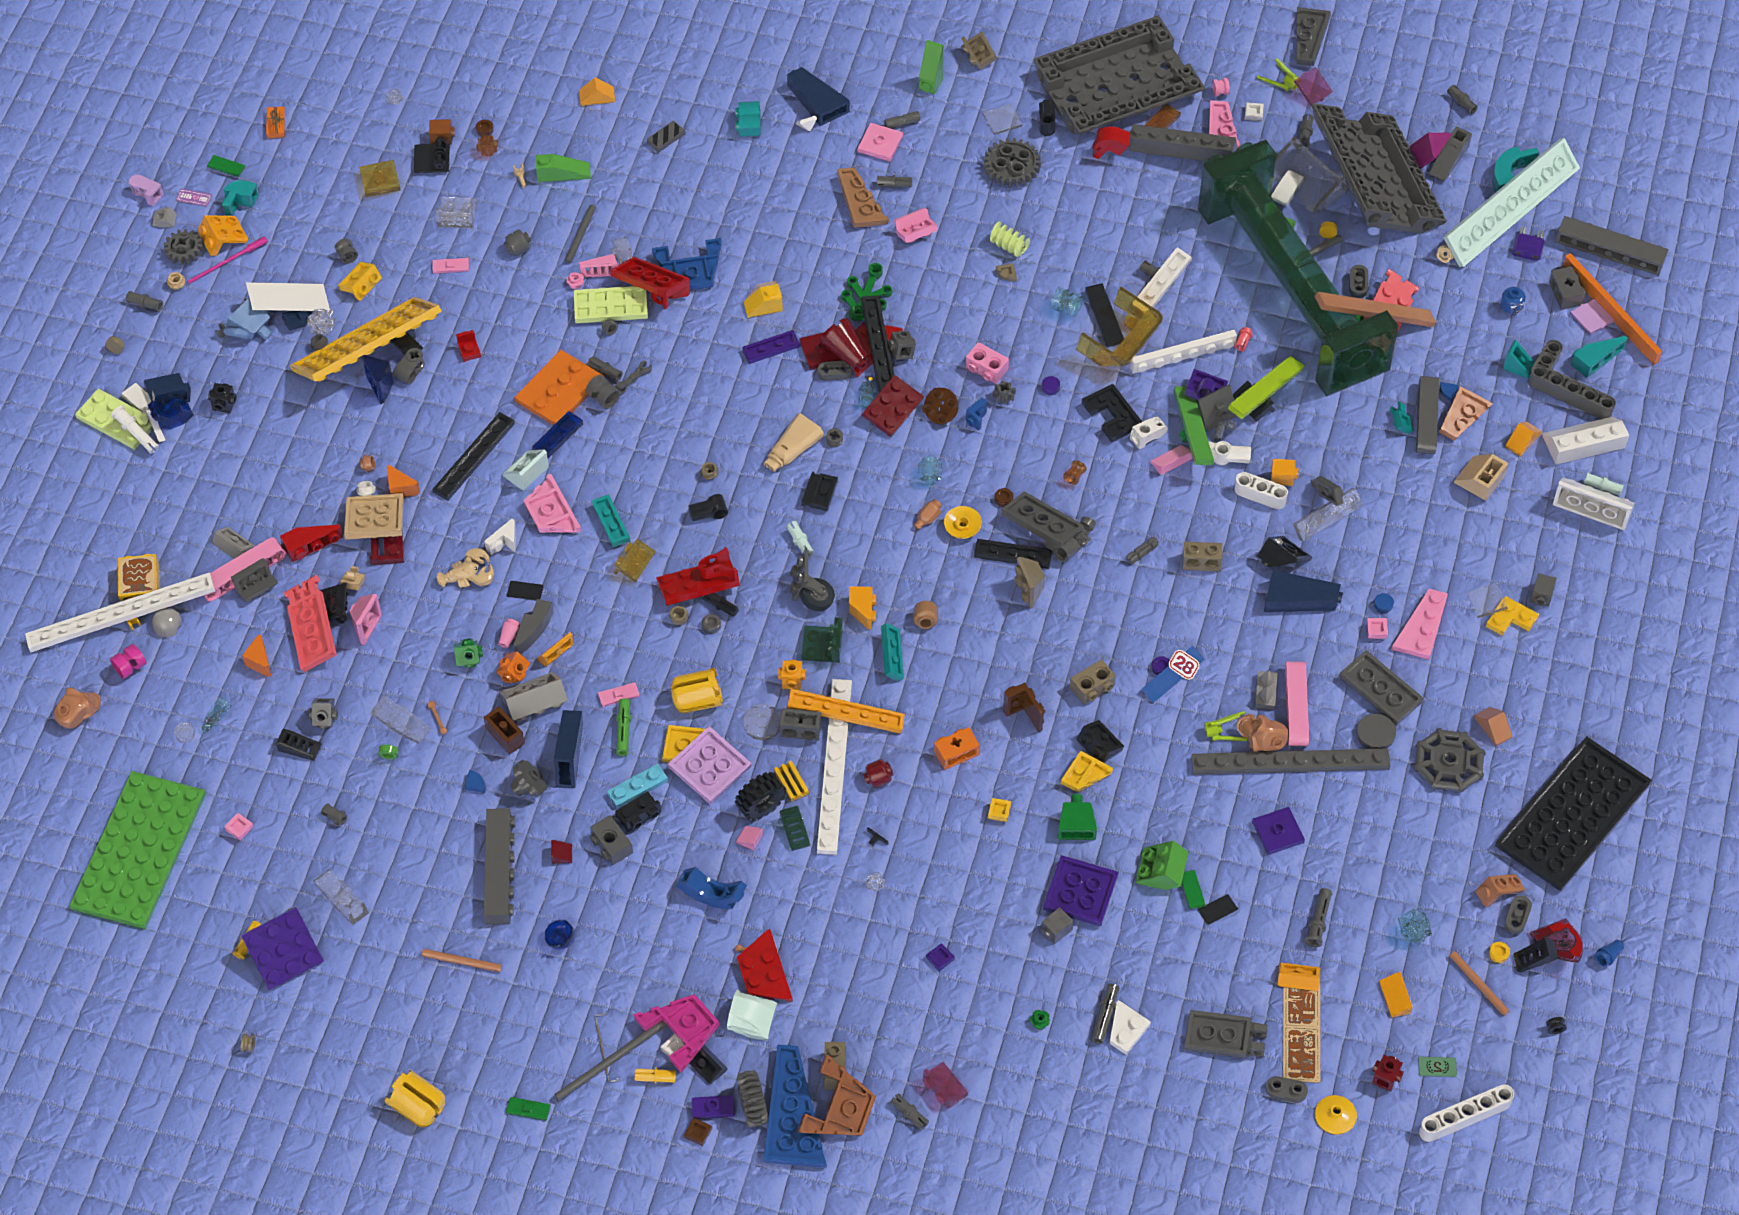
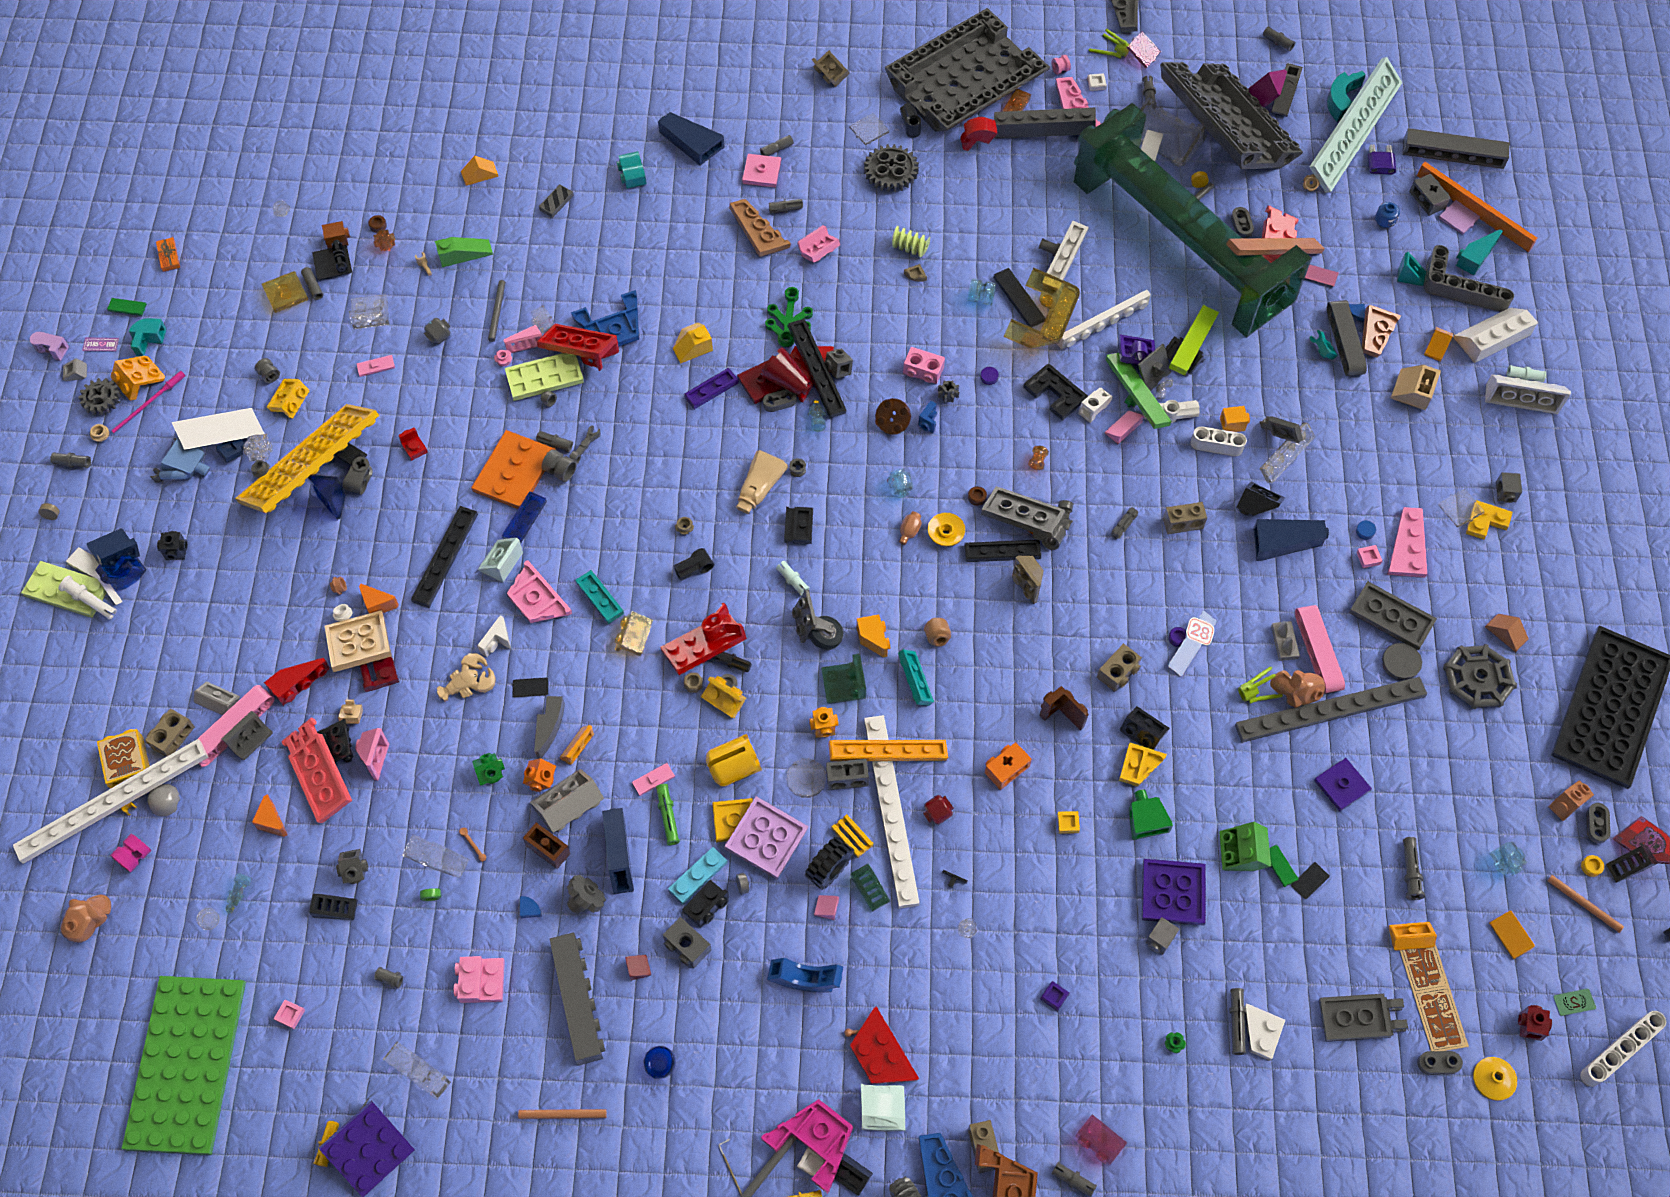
camera: 15 degrees left, 5 degrees up
bright pink cone [498,619,521,649] -> none
white slope [796,116,817,132] -> none
dark red plate [862,375,924,437] -> none
bright green slope [919,40,943,94] -> none
coral pin [1234,327,1253,351] -> none
none -> dark tan brick [145,708,195,757]
none -> dark grey piece [301,267,324,300]
none -> bright pink plate [454,956,505,1003]
none -> yellow bracket [701,676,746,718]
none -> flat silver tile [736,873,749,895]
none -> bright pink piece [1300,263,1338,286]

